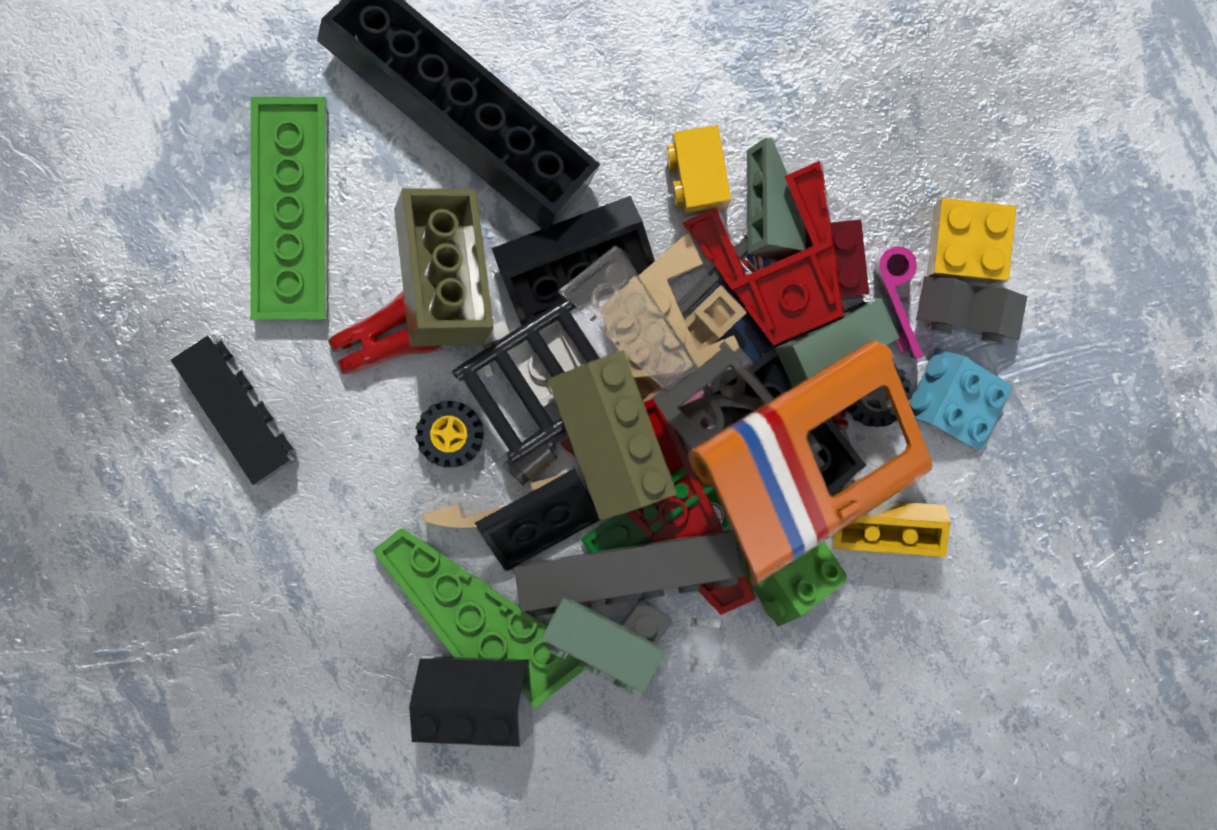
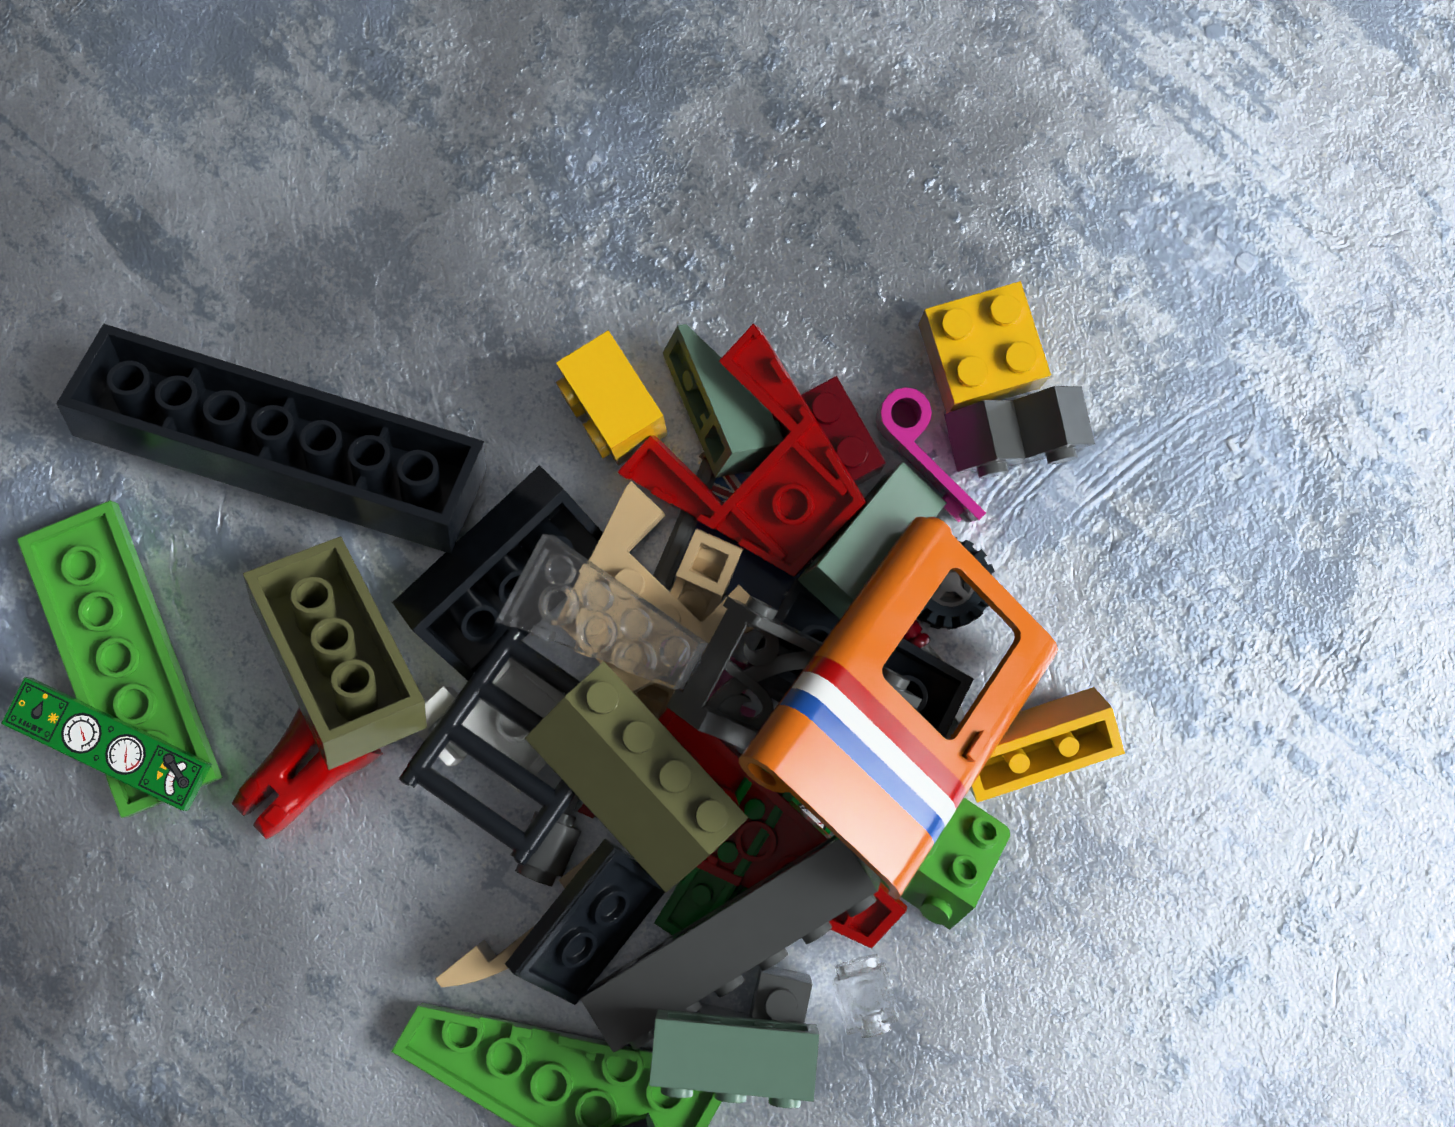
camera: 15 degrees left, 5 degrees down
black brick [171,335,296,485] -> none
black wheel [415,400,484,468] -> none
medium azure bracket [909,348,1011,450] -> none
none -> green tile [1,677,212,811]

